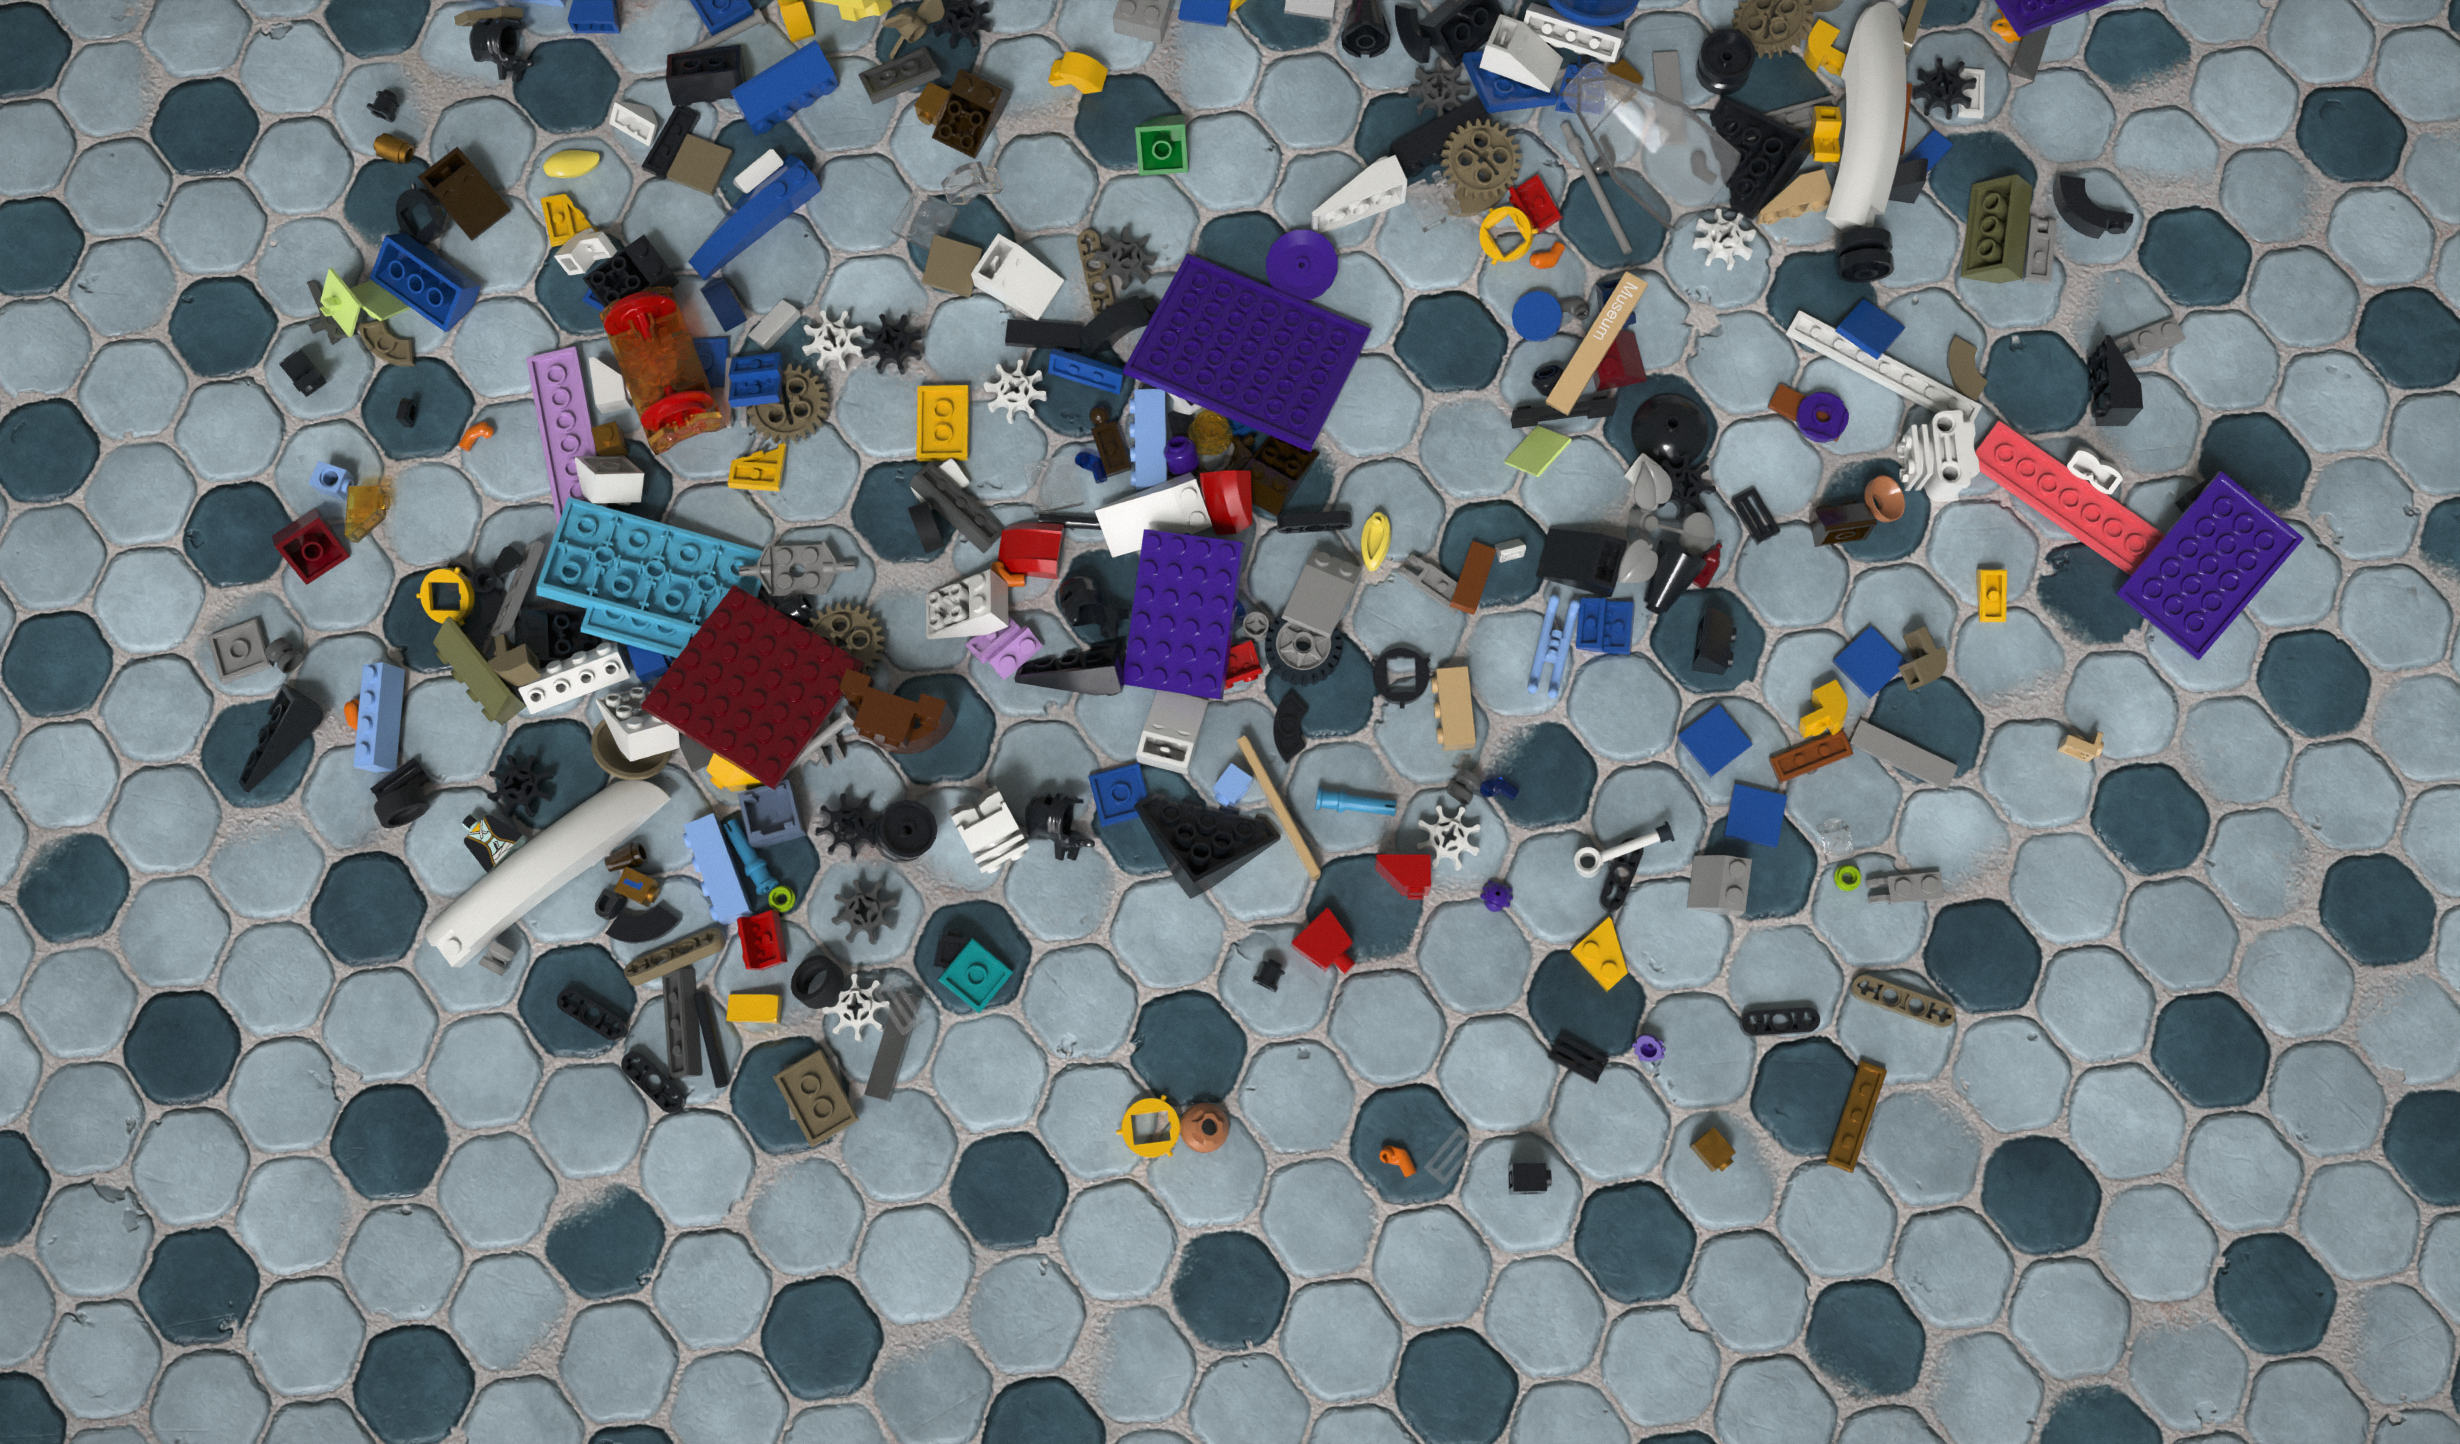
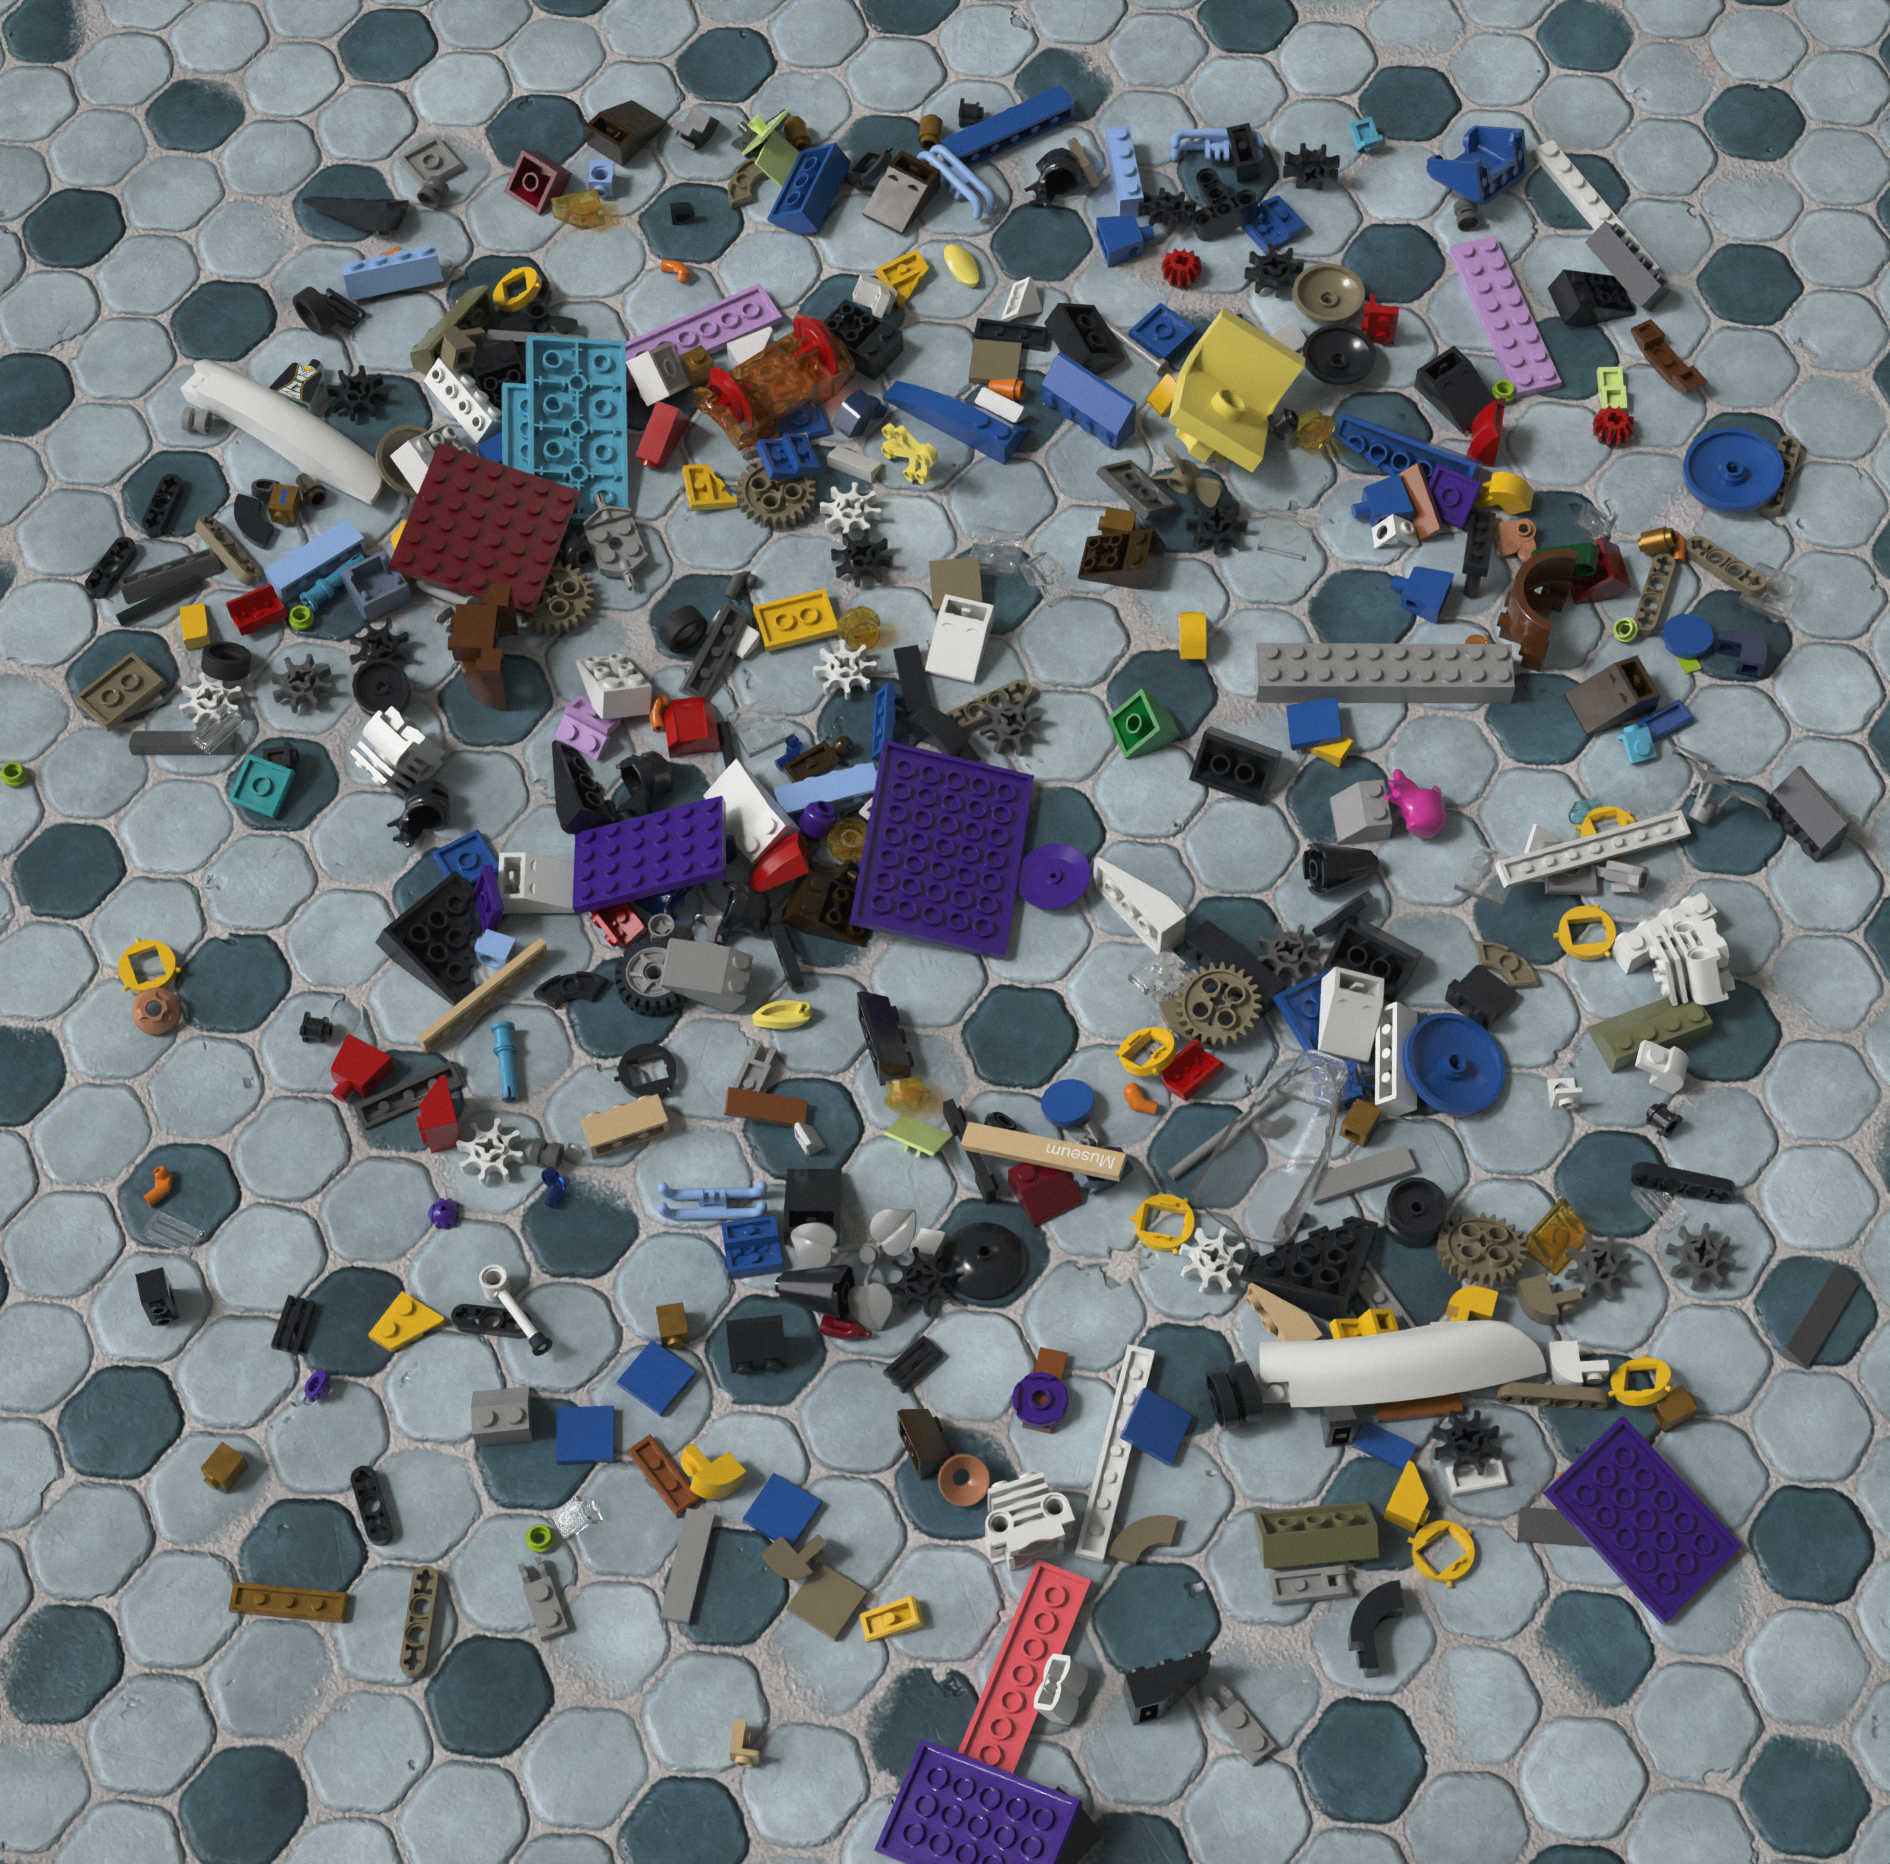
camera: 70 degrees right, 15 degrees down
none -> lime plate [0,762,27,787]
none -> dark grey slope [352,1060,463,1130]
none -> dark purple tile [474,864,504,933]
none -> dark brown slope [585,100,668,167]
none -> red slope [636,401,691,470]
none -> pearl gold brick [656,1302,690,1349]
none -> black piece [693,881,772,946]
none -> dark grey arm [724,571,757,600]
none -> pearl gold brick [783,116,811,152]
none -> dark tan tile [786,1561,867,1641]
none -> clear yellow piece [836,606,880,651]
none -> black slope [857,991,914,1086]
none -> light yellow plant [881,423,939,485]
none -> clear yellow piece [884,1077,931,1112]
none -> light blue piece [916,145,996,220]
none -> blue brick [941,85,1075,168]
none -> orange cone [988,378,1026,402]
none -> yellow piece [1130,1194,1194,1256]
none -> black slope [1189,726,1283,805]
none -> yellow slope [1383,1460,1430,1533]
none -> yellow piece [1407,1520,1475,1588]

